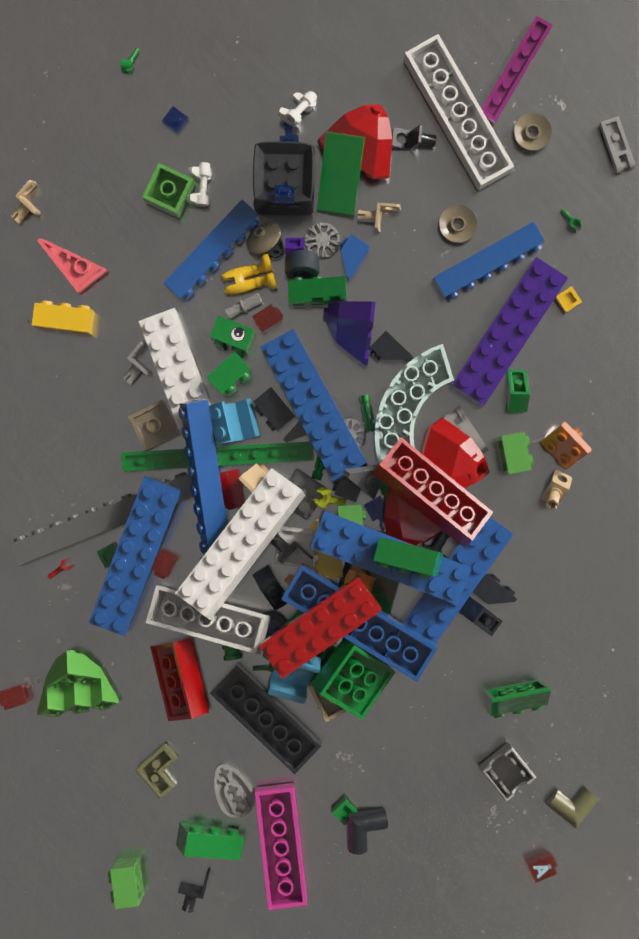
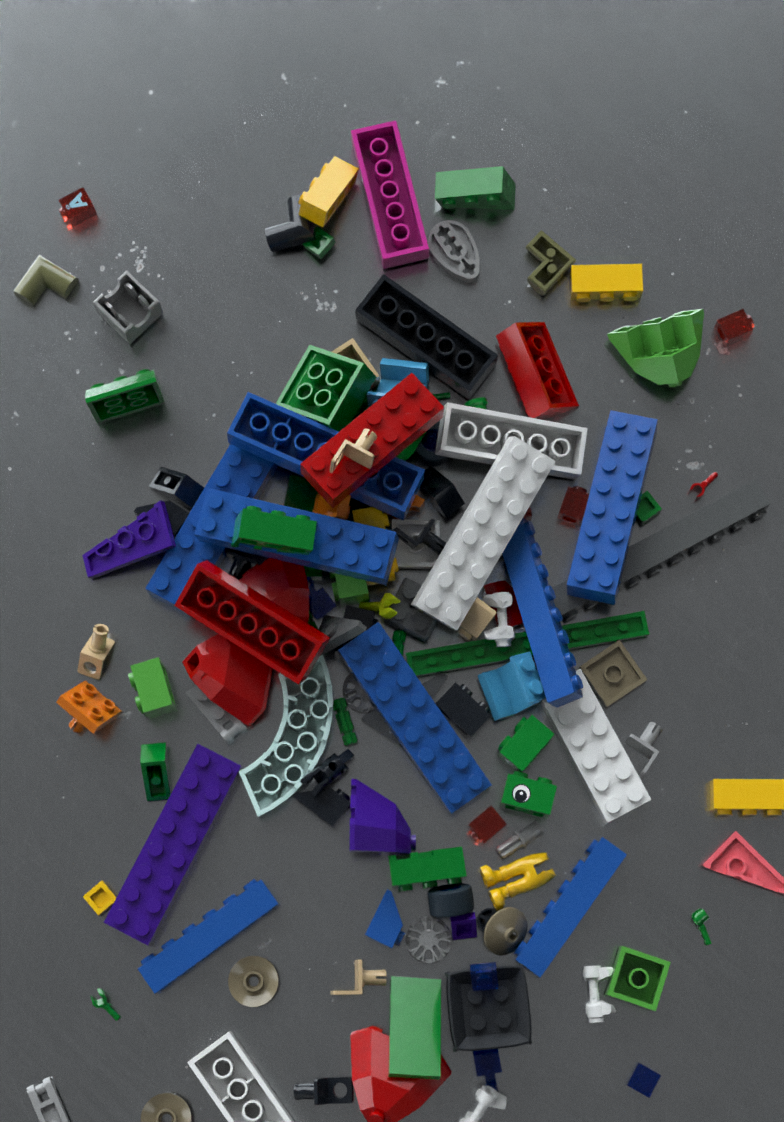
camera: 175 degrees right, 10 degrees down
bright green brick [108,856,144,909] -> none
black bracket [178,870,210,913] -> none
none -> dark purple wing [82,500,176,579]
none -> yellow brick [298,156,359,227]
none -> black hinge [301,749,355,797]
none -> tan bracket [329,429,377,473]
none -> white piece [482,592,515,647]
none -> yellow brick [570,264,643,302]
none -> green hand [692,908,711,945]

